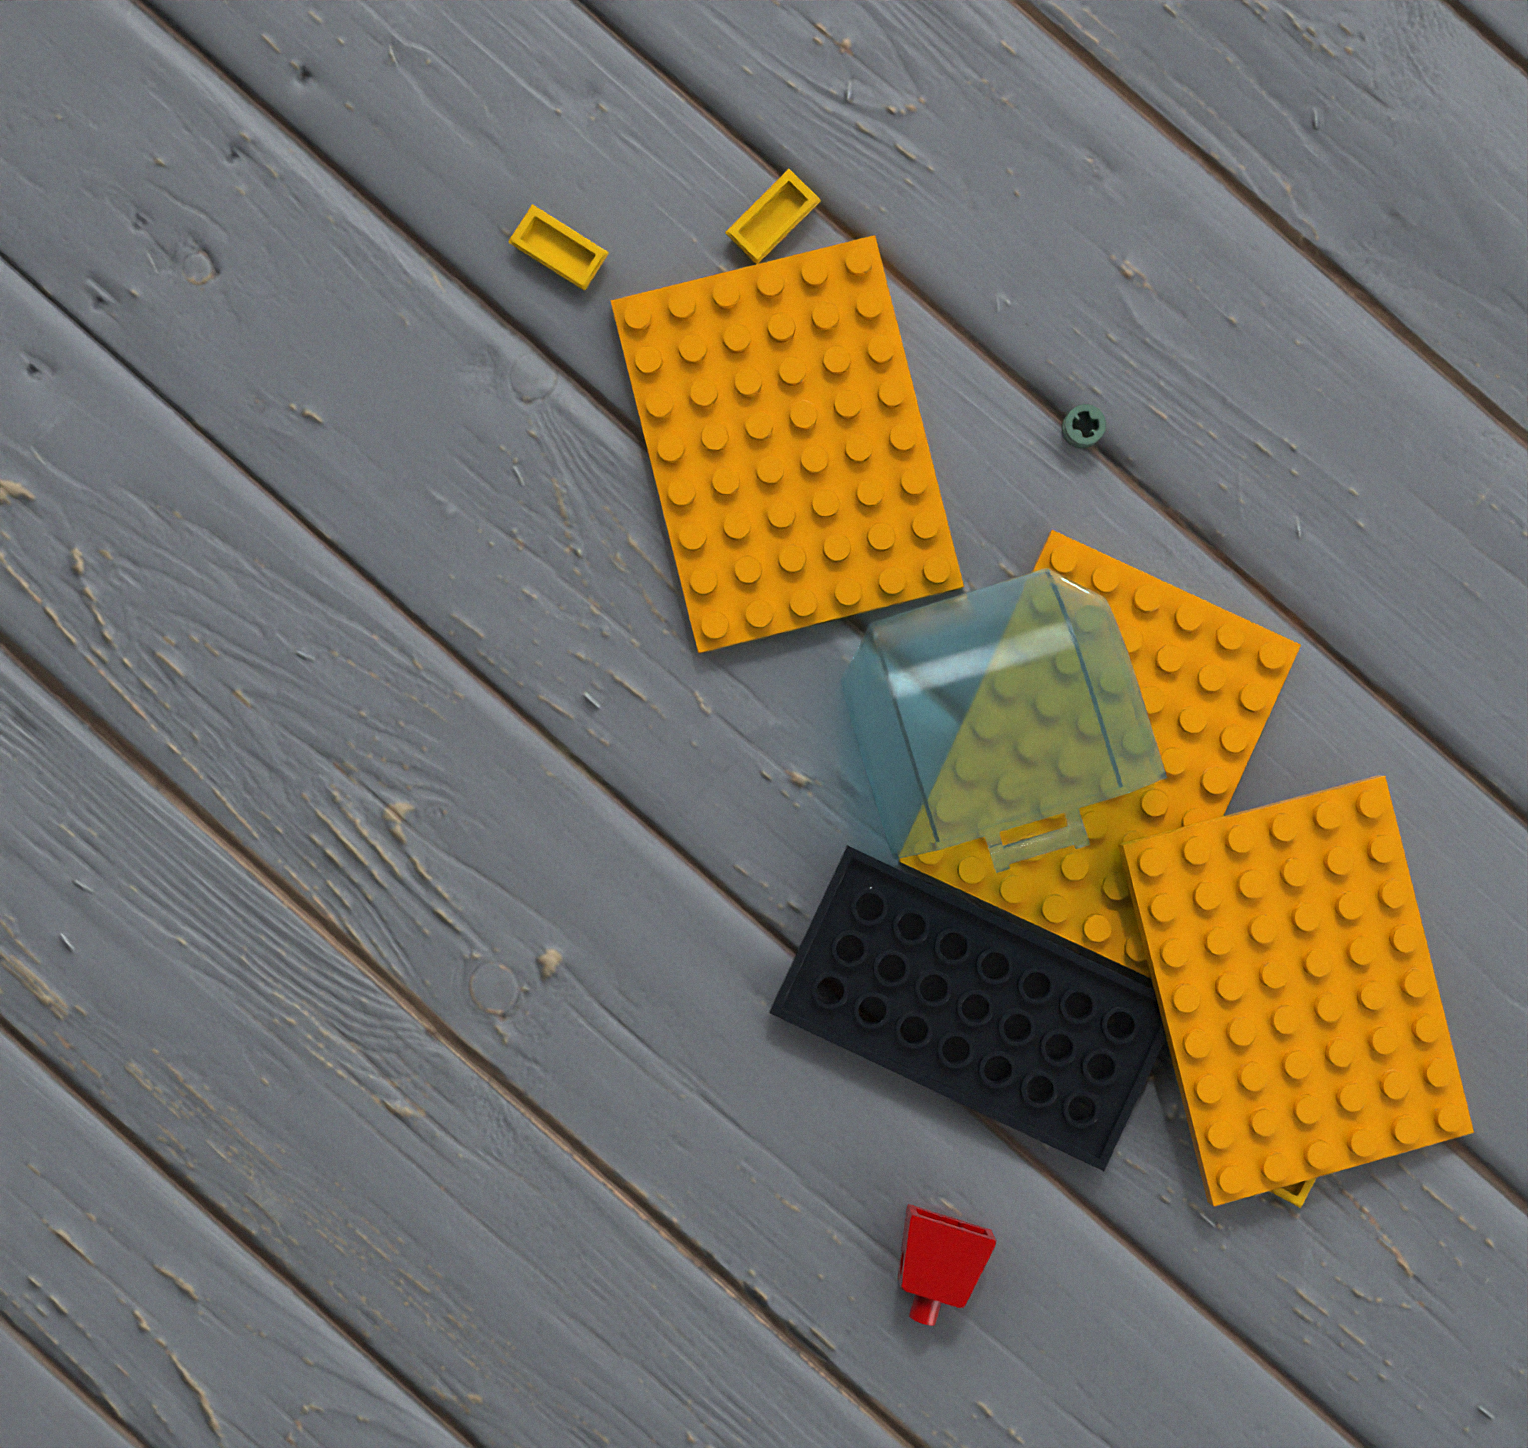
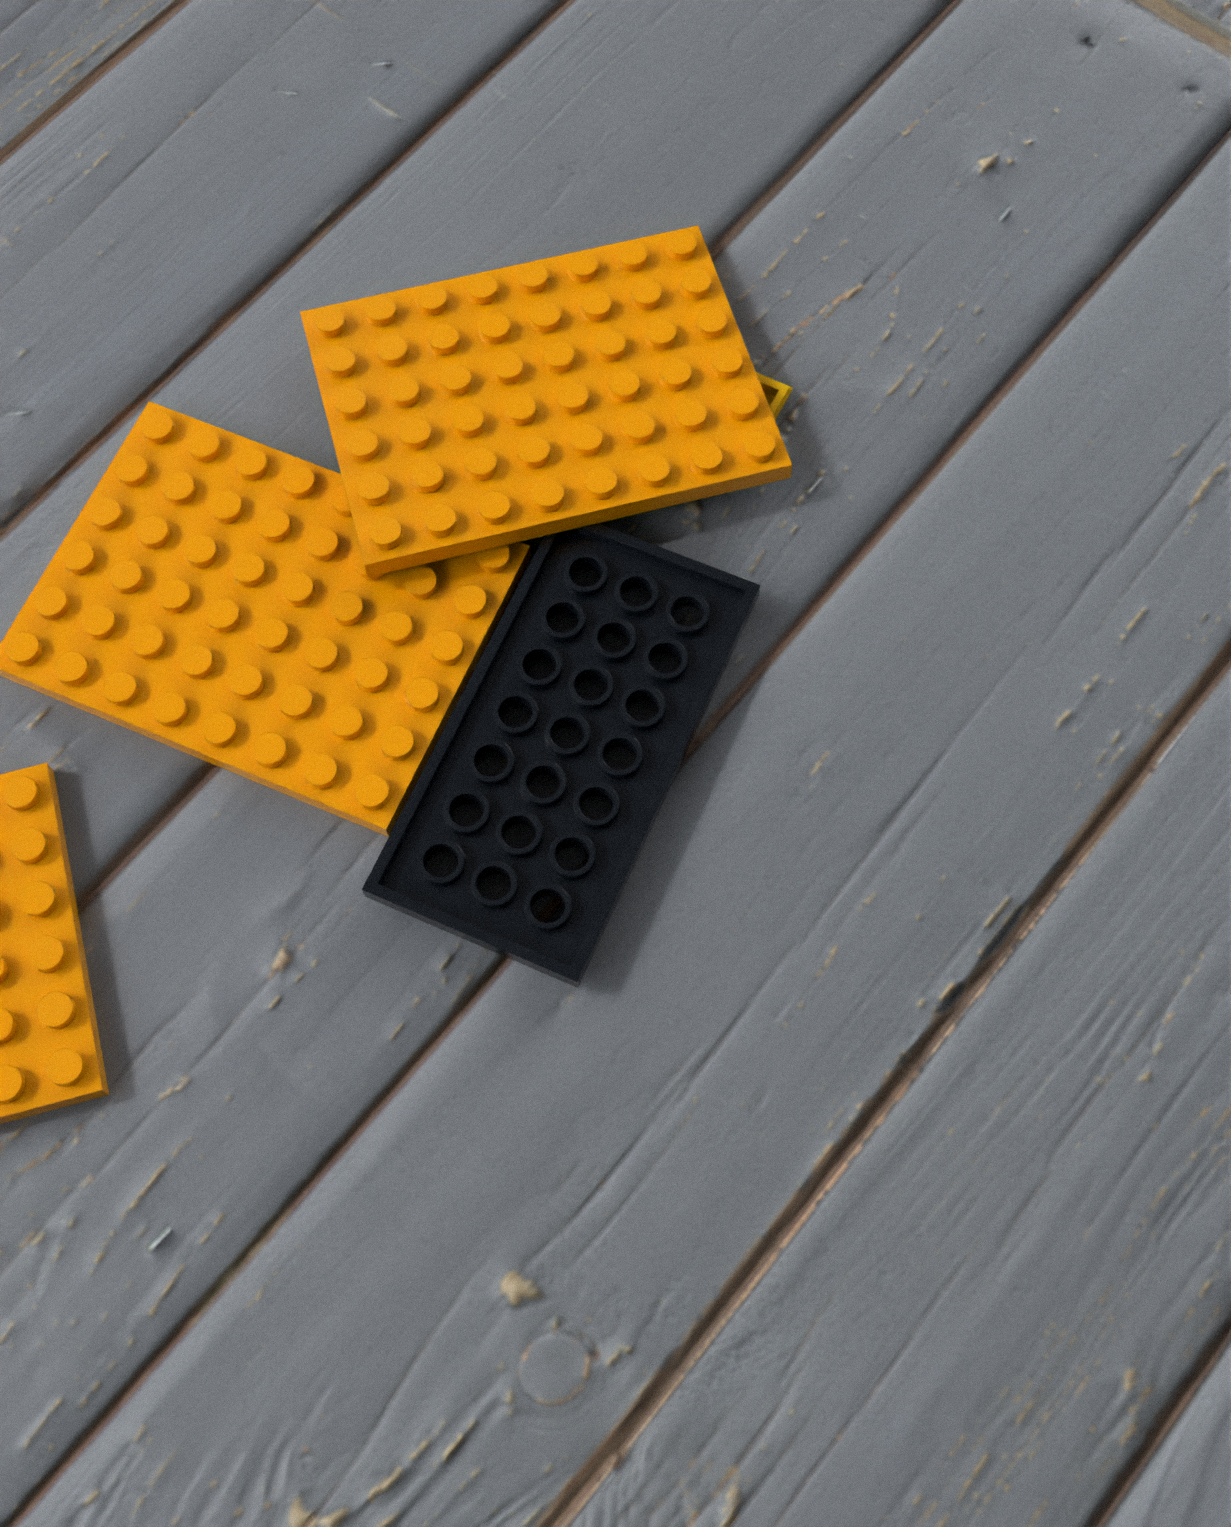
camera: 85 degrees left, 20 degrees down
clear light blue windscreen [841,568,1167,873] -> none
red torso [898,1204,997,1326] -> none

